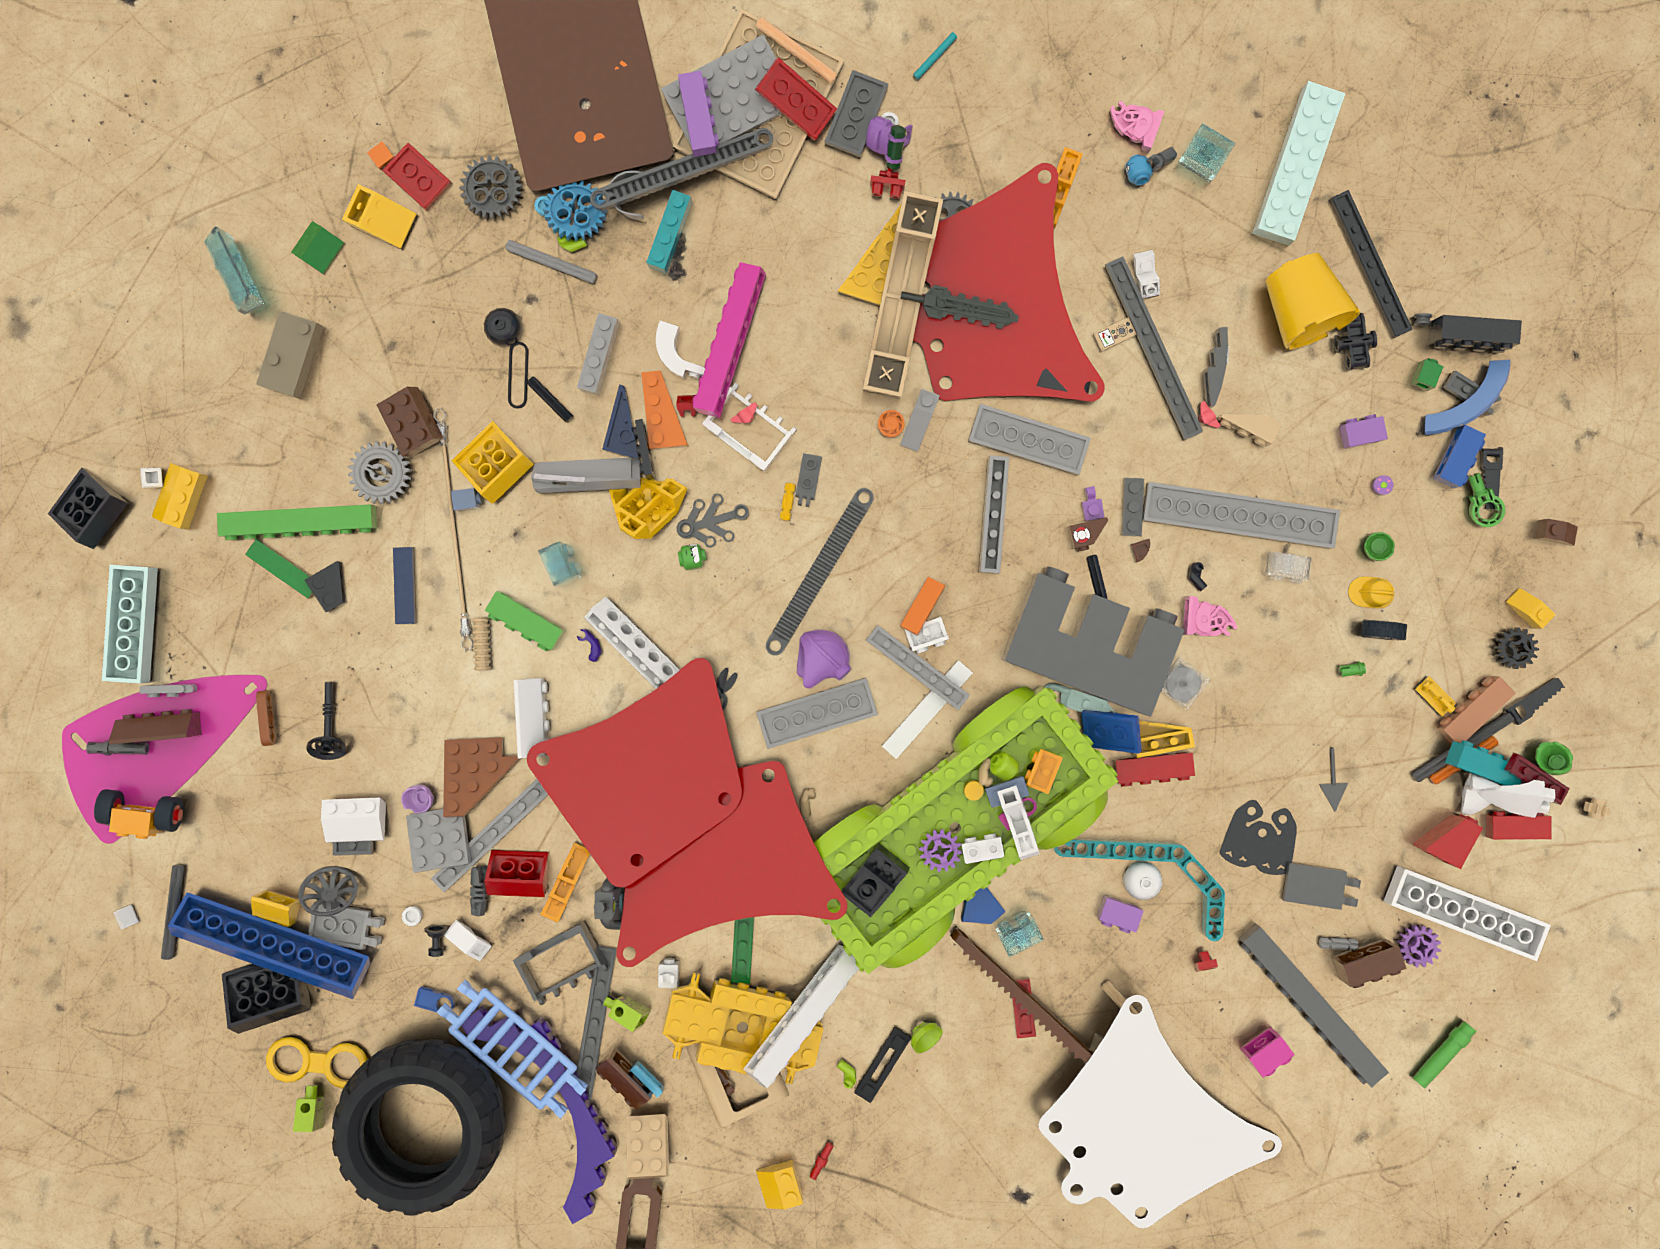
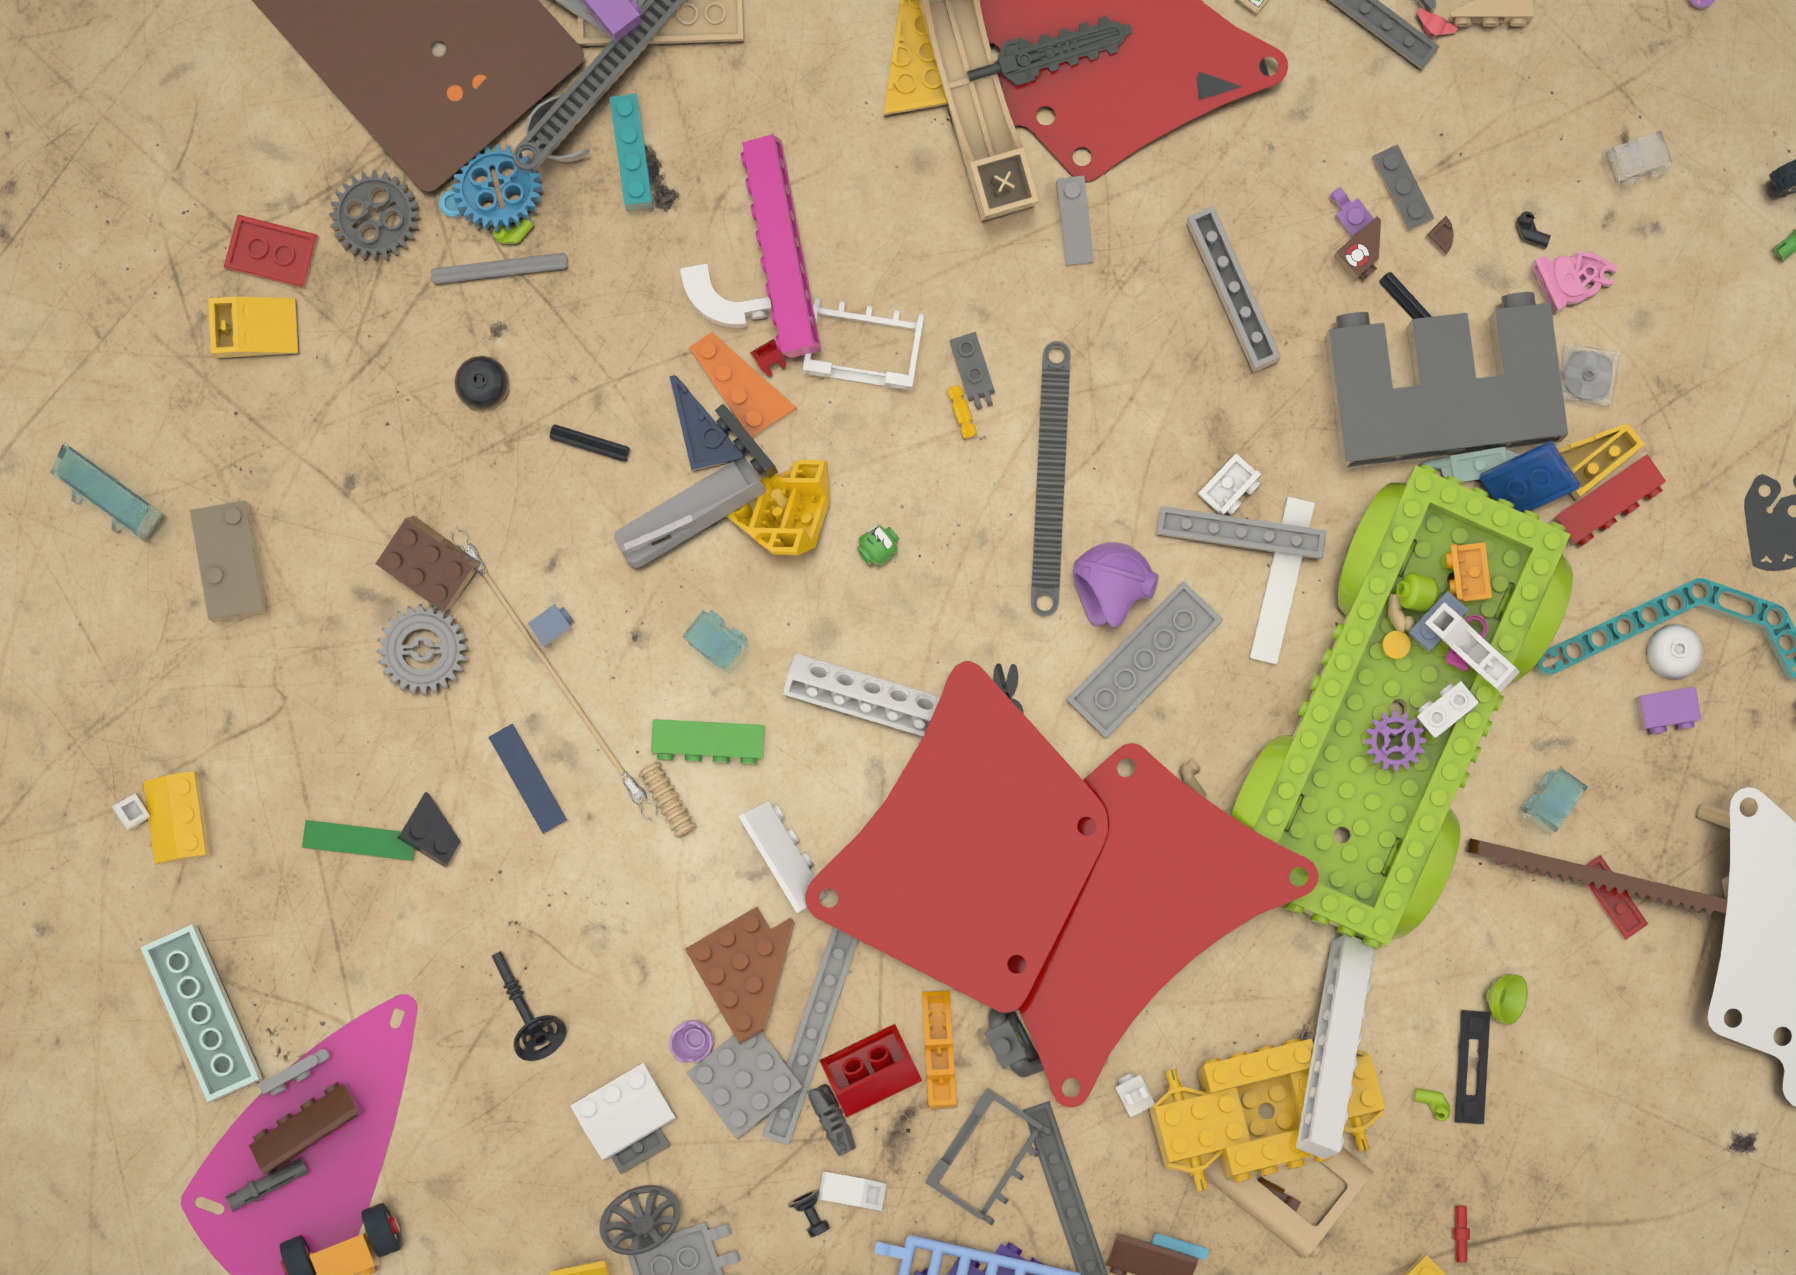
camera: 25 degrees left, 5 degrees down
black slope [48,467,128,549] -> none
bright green brick [217,504,377,540] -> none
dark orange beam [256,690,276,746] -> none
green slope [291,221,345,275] -> none
orange tile [367,141,394,169] -> none
white tile [402,906,423,926] -> none
yellow slope [451,421,534,504] -> none
black piece [508,342,528,408] -> none
light grey brick [577,313,620,396] -> none
dark purple piece [577,629,602,662] -> none
lime torso [603,995,652,1032] -> none
dark grey plant [677,494,749,548] -> none
coral piece [731,402,757,423] -> none
green tile [731,917,754,984] -> none
black slope [841,843,910,917] -> none
orange wheel [878,410,905,437] -> none
orange tile [900,577,945,636] -> none
blue slope [961,887,1006,924] -> none
light grey plate [969,404,1091,475] -> none
light grey plate [1142,482,1340,549] -> none
yellow piece [1348,576,1395,609] -> none
bright green hair [1364,532,1395,561] -> none

